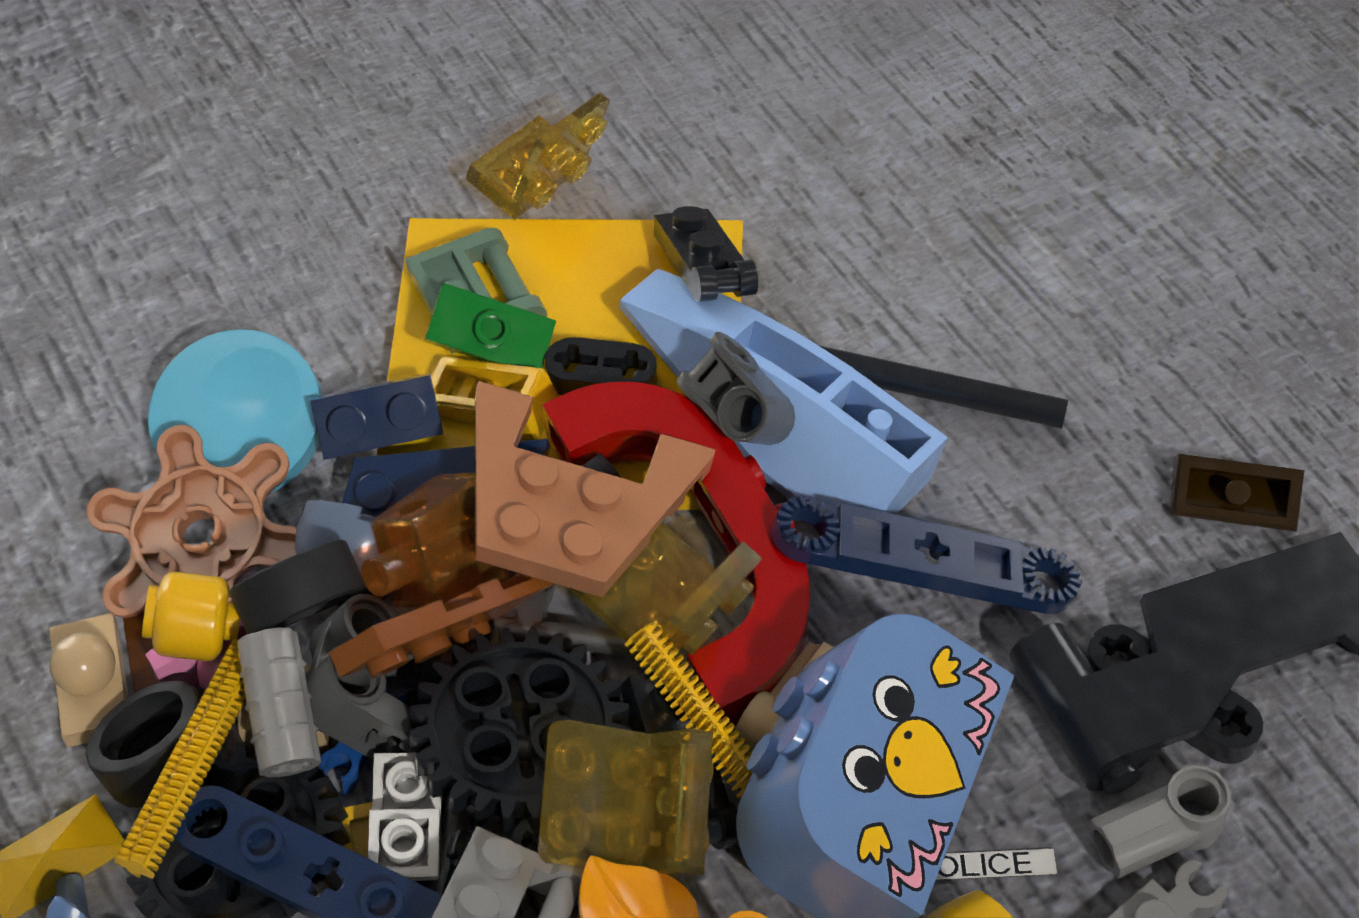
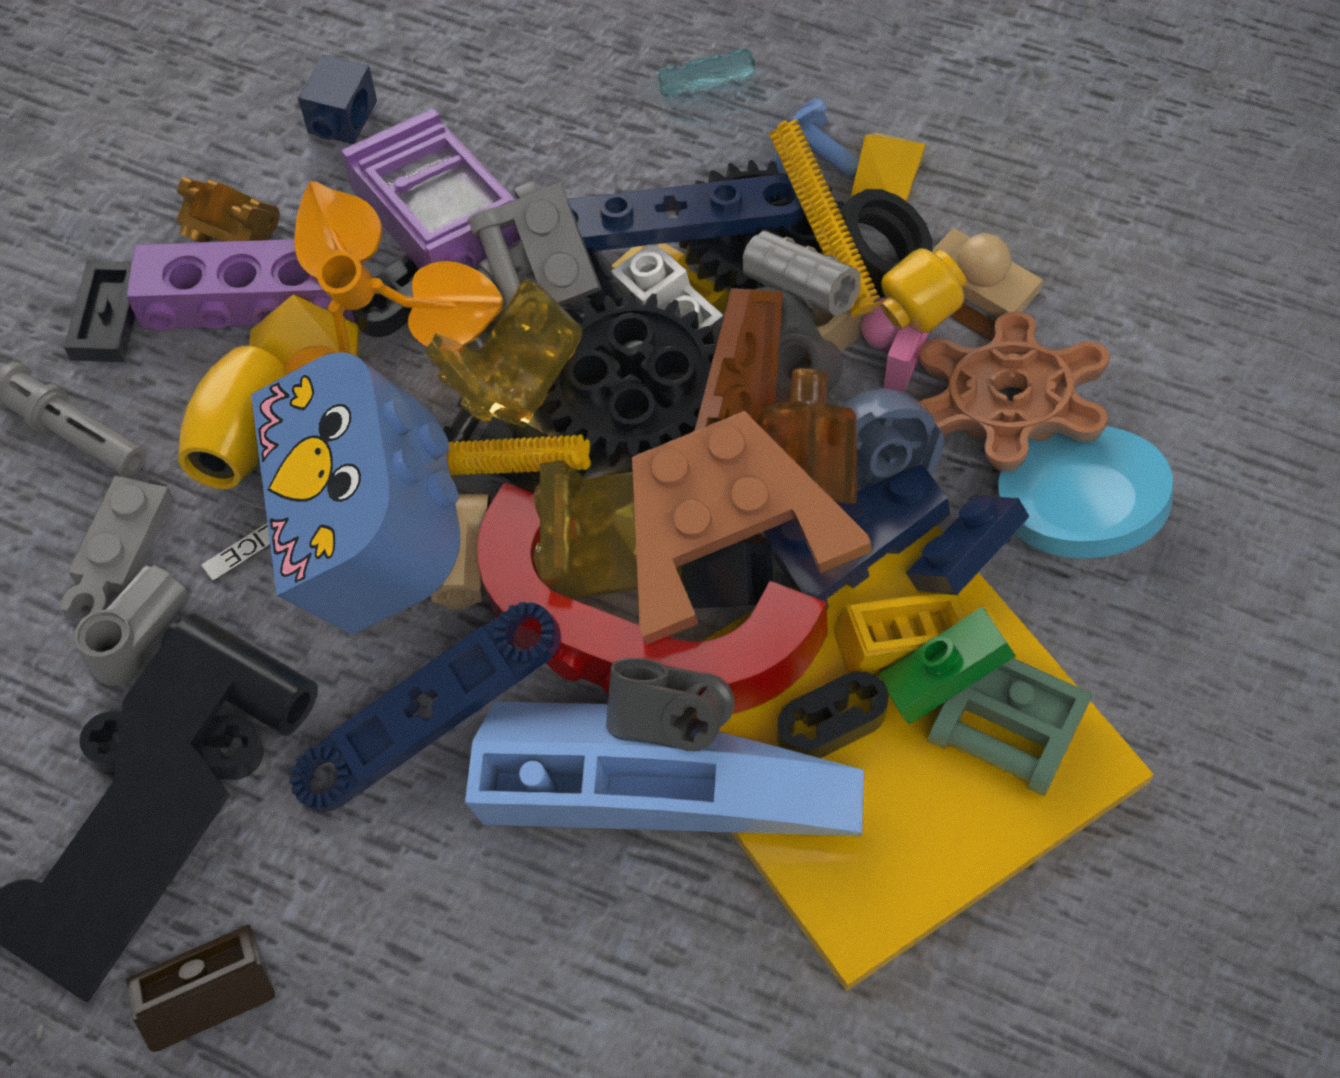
camera: 145 degrees right, 5 degrees up
black tyre [229,540,366,635] -> none
clear yellow bracket [465,92,610,220] -> none
black plate [654,206,758,302] -> none
black piece [818,345,1069,429] -> none

